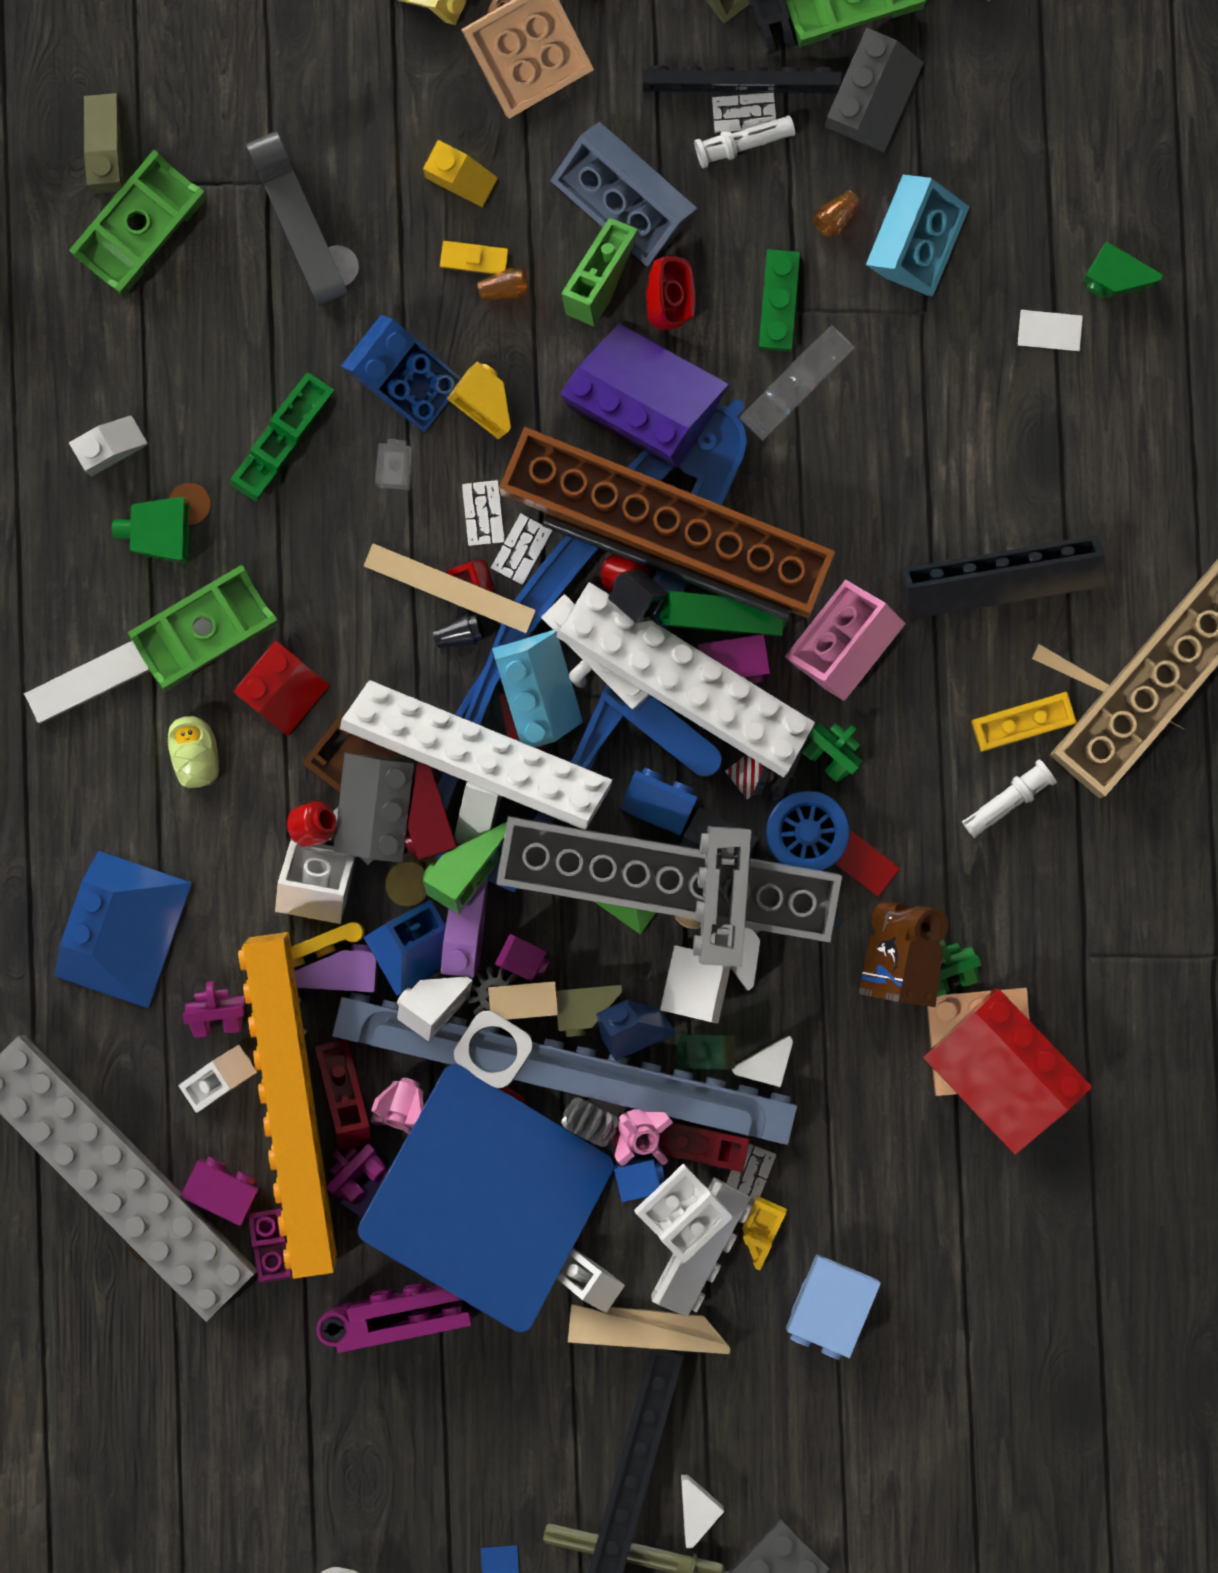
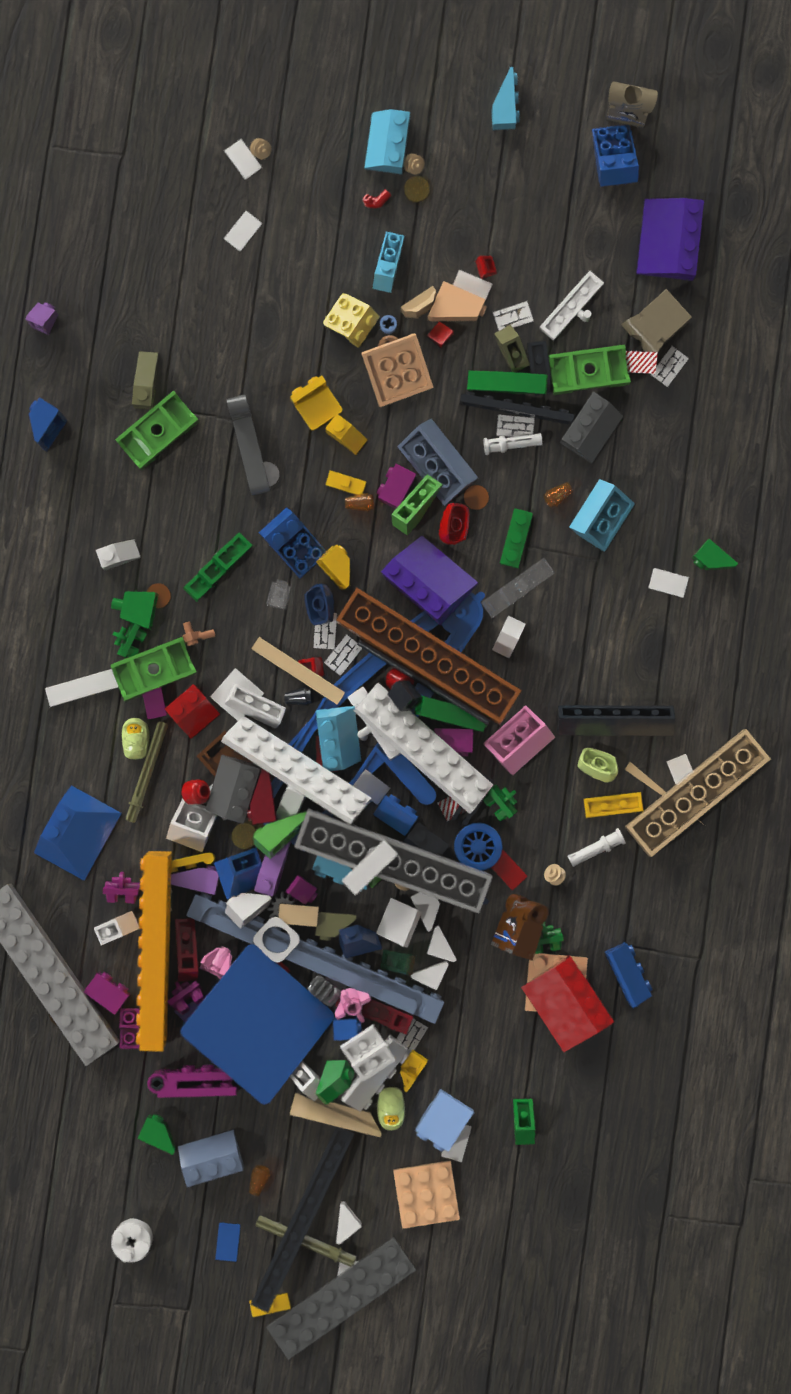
camera: 10 degrees right, 0 degrees up
light grey brick [693,826,751,967] -> none
none -> green hips [112,623,147,658]
none -> olive axle [126,722,168,823]
none -> green slope [138,1114,176,1155]
none -> magenta slope [142,687,167,719]
none -> sand blue slope [178,1130,244,1187]
none -> nougat piece [182,622,215,646]
none -> white tile [210,668,264,721]
none -> white slope [225,684,286,728]
none -> clear orange cone [249,1165,270,1196]
none -> yellow bracket [290,376,342,431]
none -> dark blue piece [304,583,335,625]
none -> medium azure slope [312,855,367,892]
none -> green slope [315,1060,355,1104]
none -> white tile [342,840,398,895]
none -> white sticker [353,769,390,805]
none -> magenta brick [377,464,416,509]
none -> yellowish green piece [377,1087,405,1131]
none -> light nougat plate [393,1160,460,1229]
none -> white slope [427,925,457,962]
none -> white sticker [441,1125,472,1162]
none -> dark orange sticker [464,485,489,510]
none -> green slope [467,370,548,394]
none -> white slope [492,616,525,658]
none -> green slope [513,1099,535,1145]
none -> tan wheel [544,864,566,885]
none -> yellowish green piece [578,748,618,783]
none -> blue slope [604,942,652,1008]
none -> white sticker [667,754,693,784]

